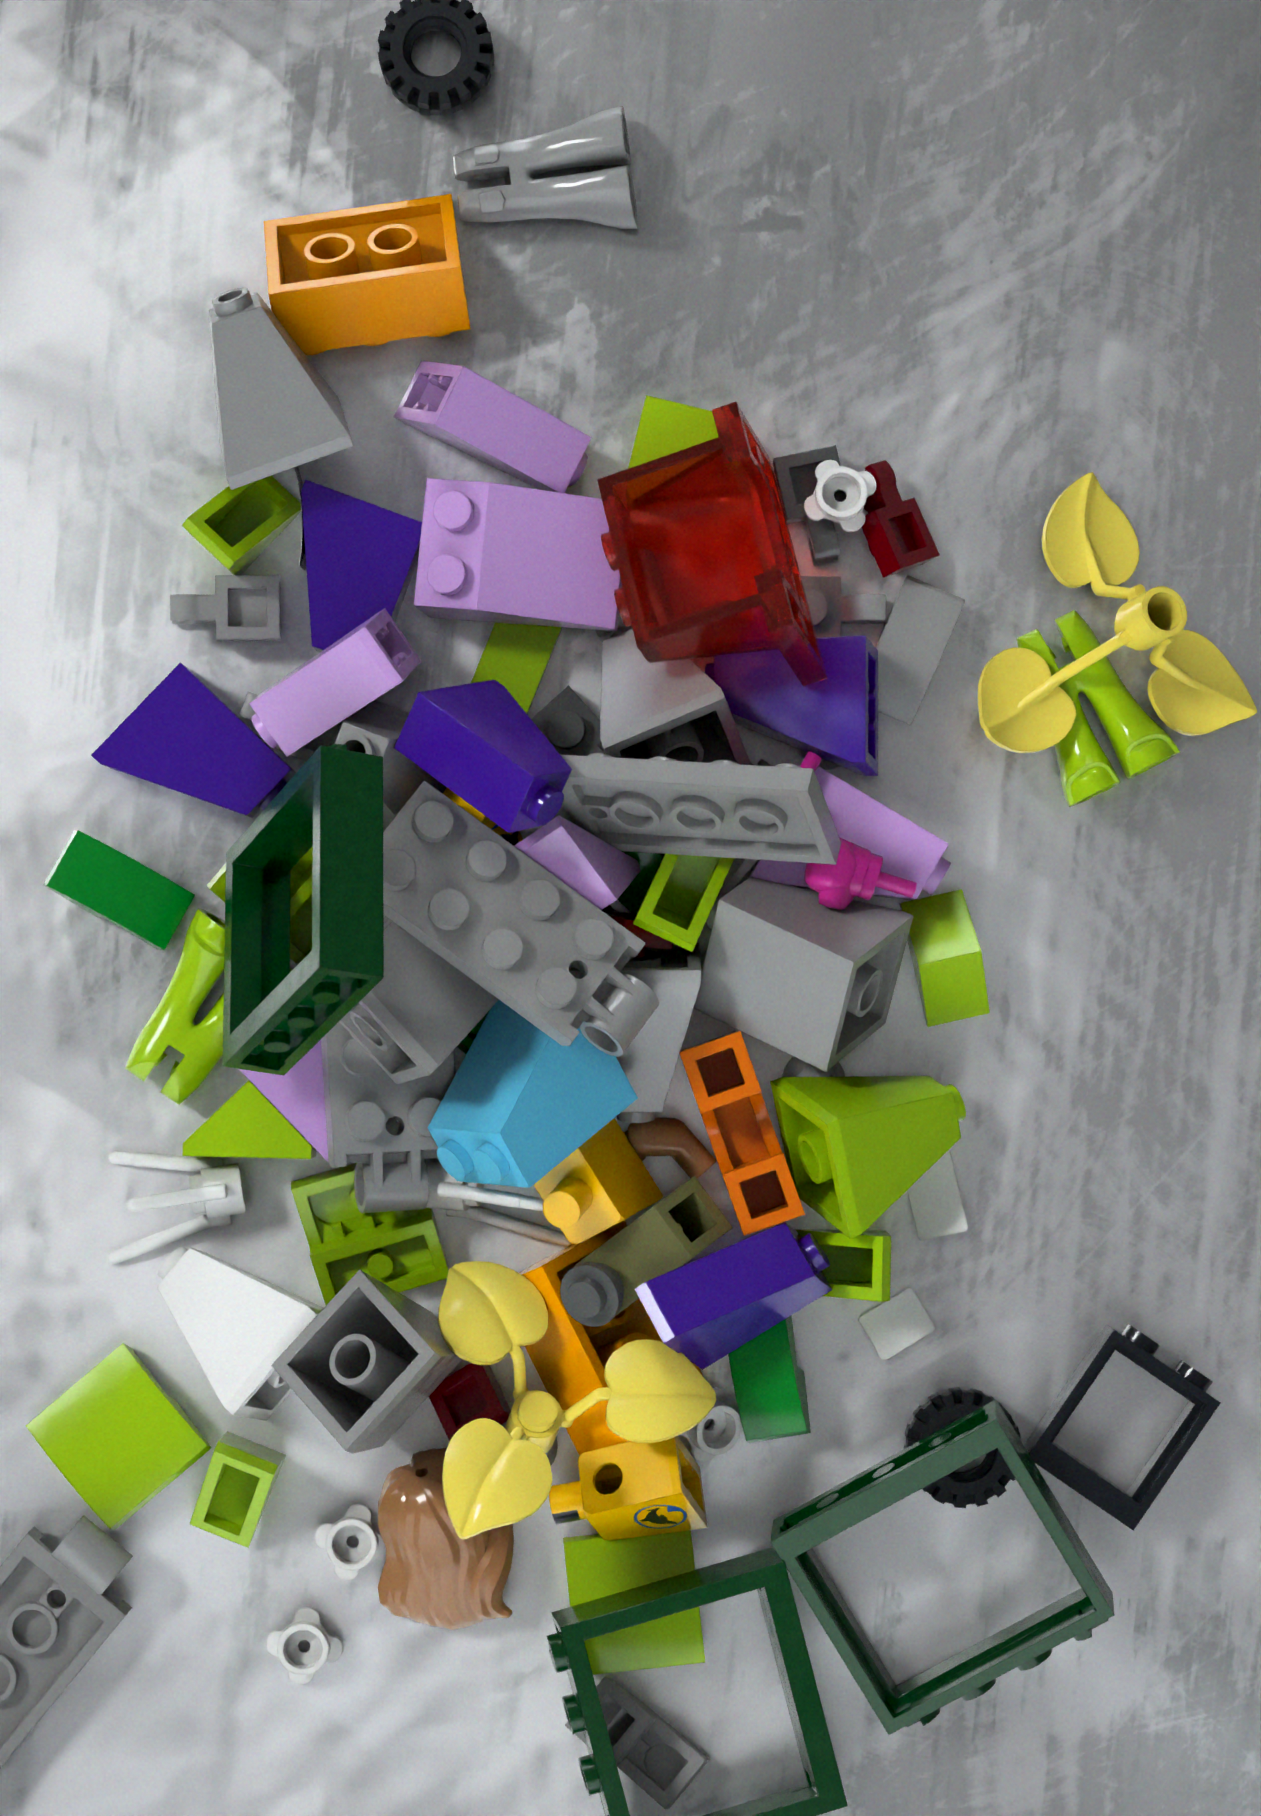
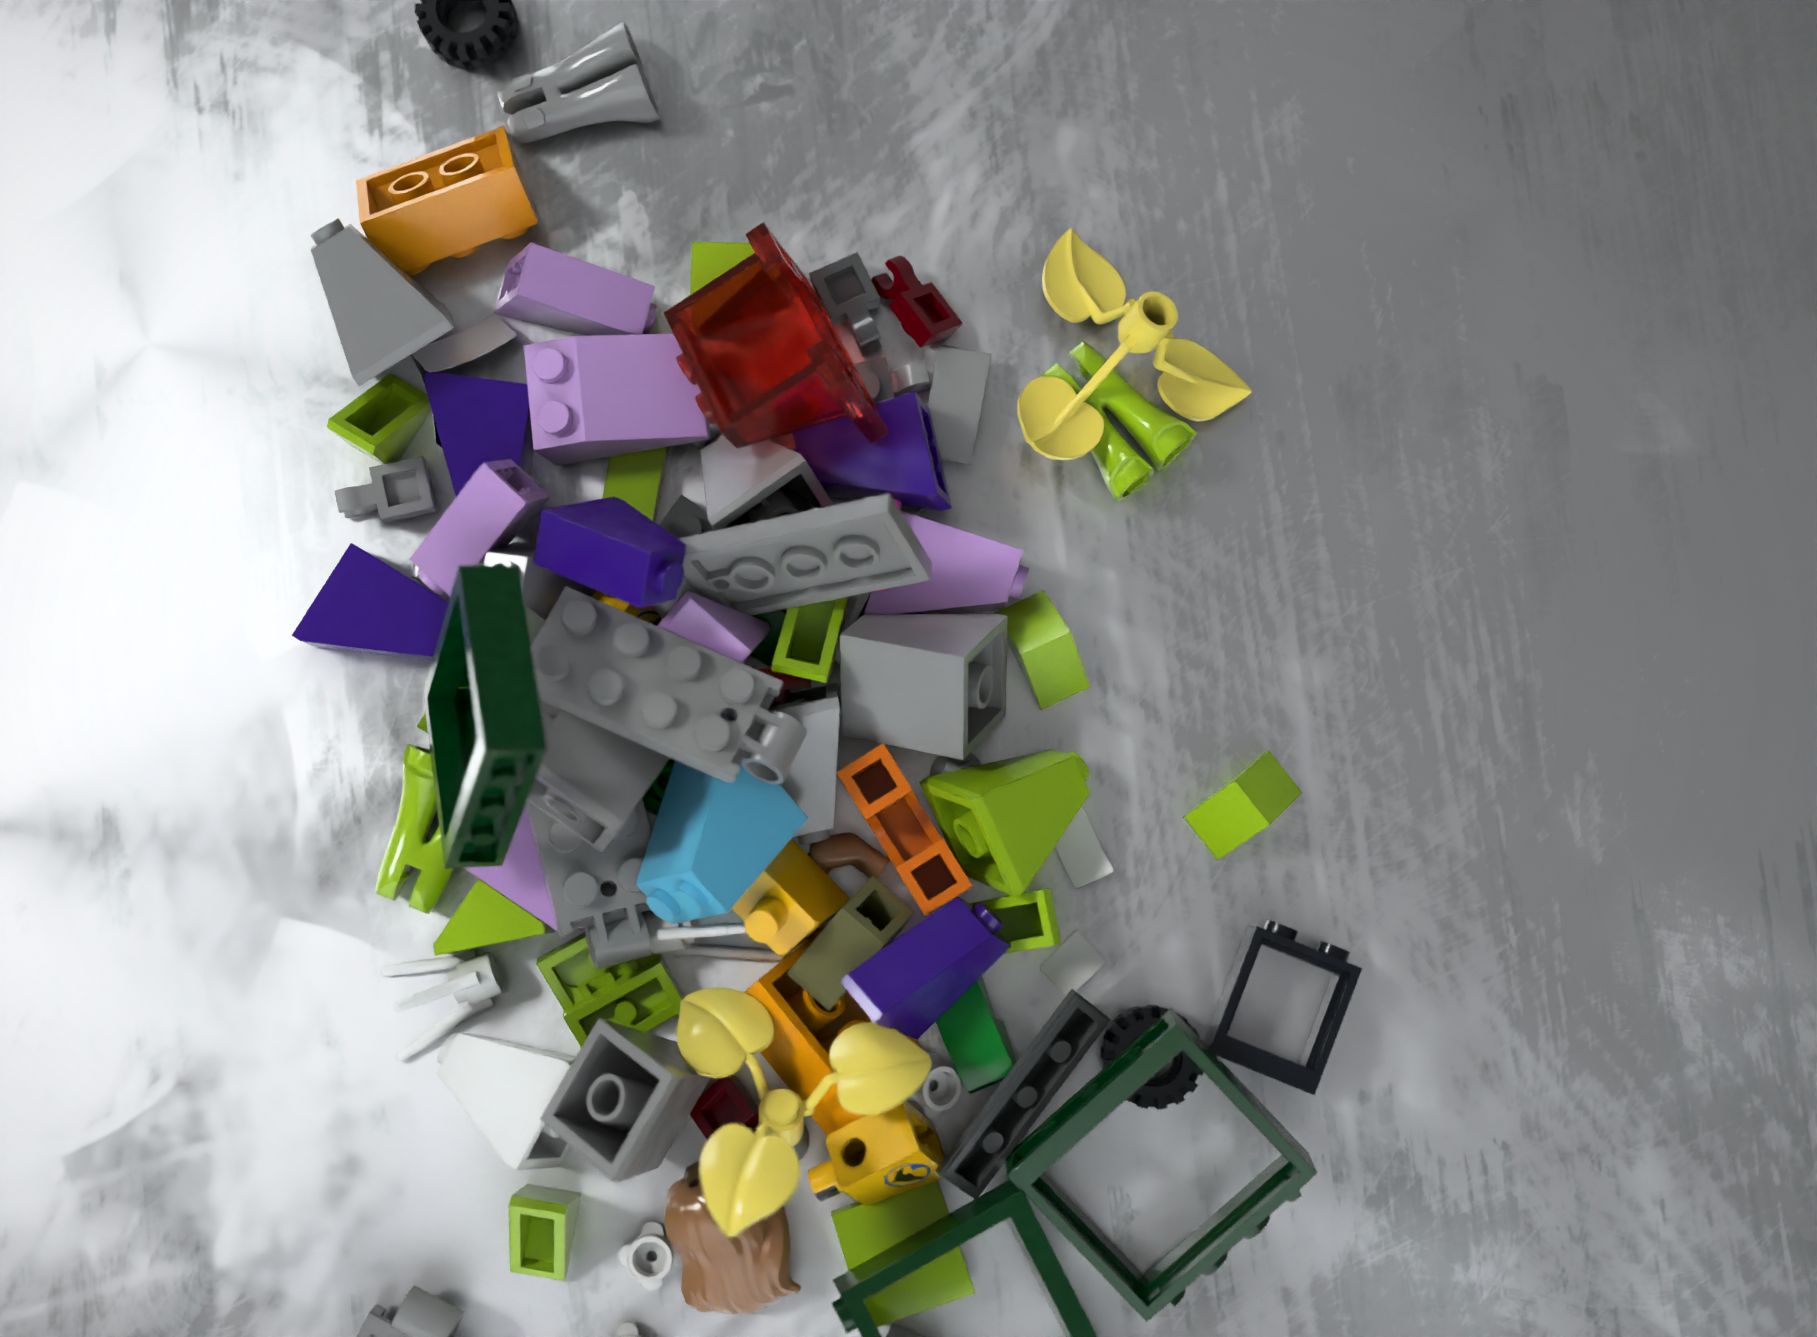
camera: 10 degrees left, 5 degrees down
lime slope [26,1343,212,1531] -> none
green slope [44,830,195,950] -> none
dark grey plate [560,1262,624,1327] -> none
white plate [804,460,876,532] -> none
dark pink piece [804,837,917,910] -> none
none -> white sticker [412,313,516,372]
none -> dark grey slope [935,989,1111,1200]
none -> lime slope [1183,750,1303,860]

